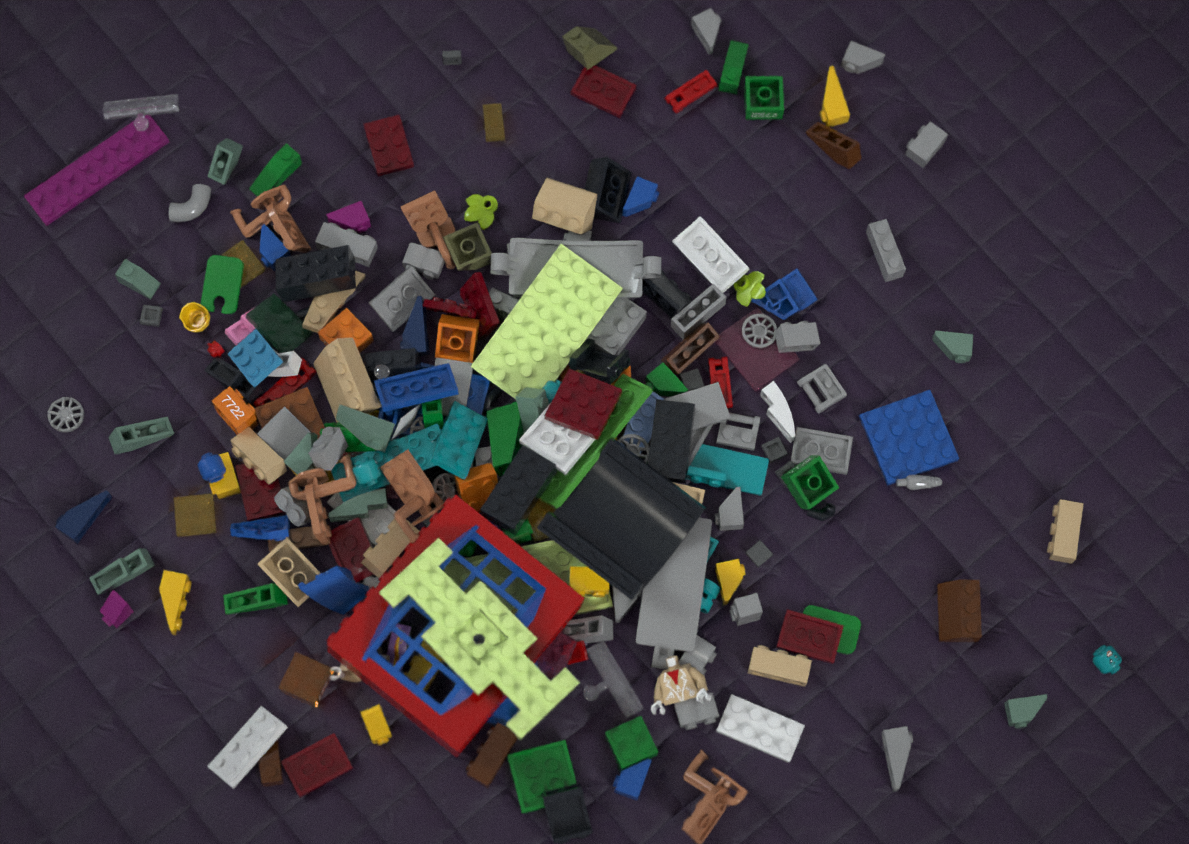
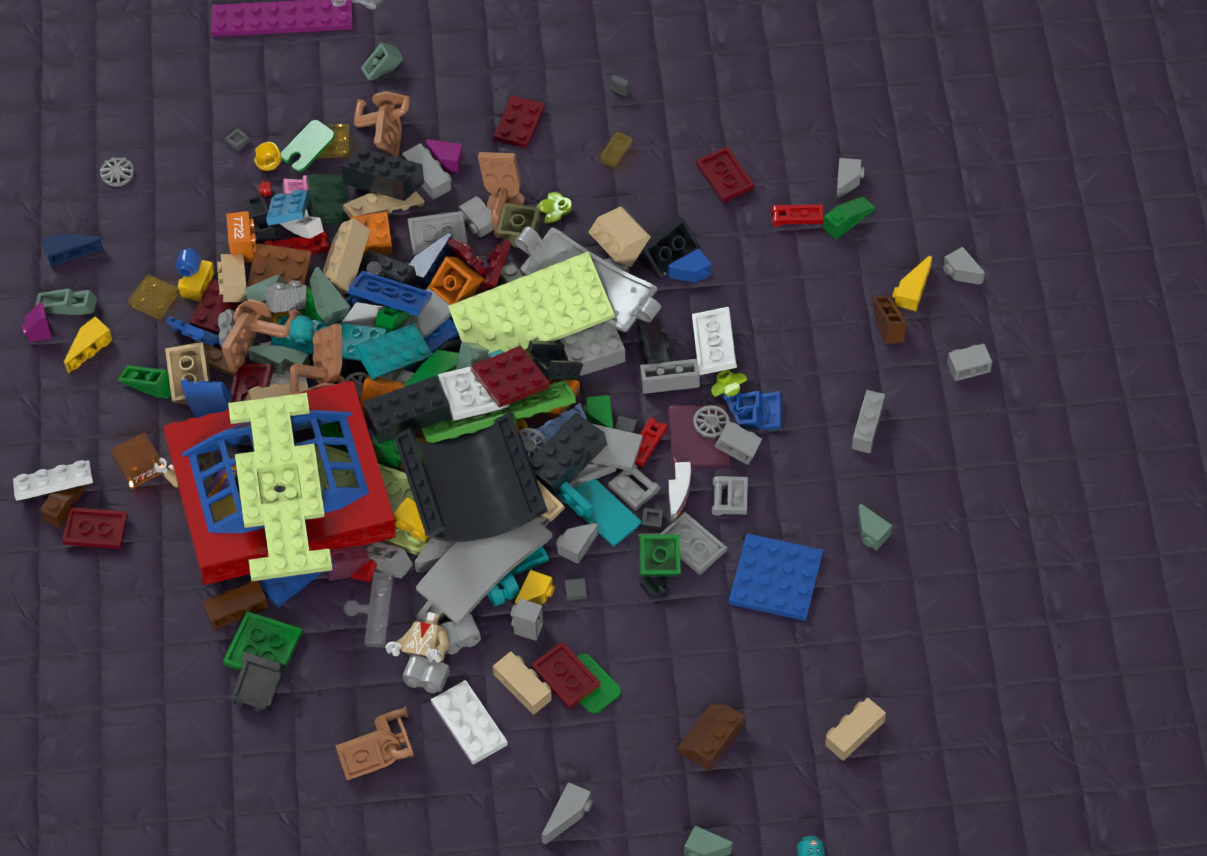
camera: 40 degrees right, 15 degrees down
sand green slope [108,417,174,455] -> none
sand green slope [115,259,160,300] -> none
light grey cylinder [169,184,211,222] -> none
green slope [249,143,302,197] -> none
light grey tile [257,407,311,461] -> none
blue slope [260,224,291,271] -> none
yellow slope [361,705,392,745] -> none
olive slope [562,26,617,69] -> none
green brick [604,716,658,772] -> none
blue slope [613,759,651,801] -> none
reddish brown brick [661,322,720,374] -> none
green brick [744,76,784,119] -> none
light grey piece [896,474,942,490] -> none

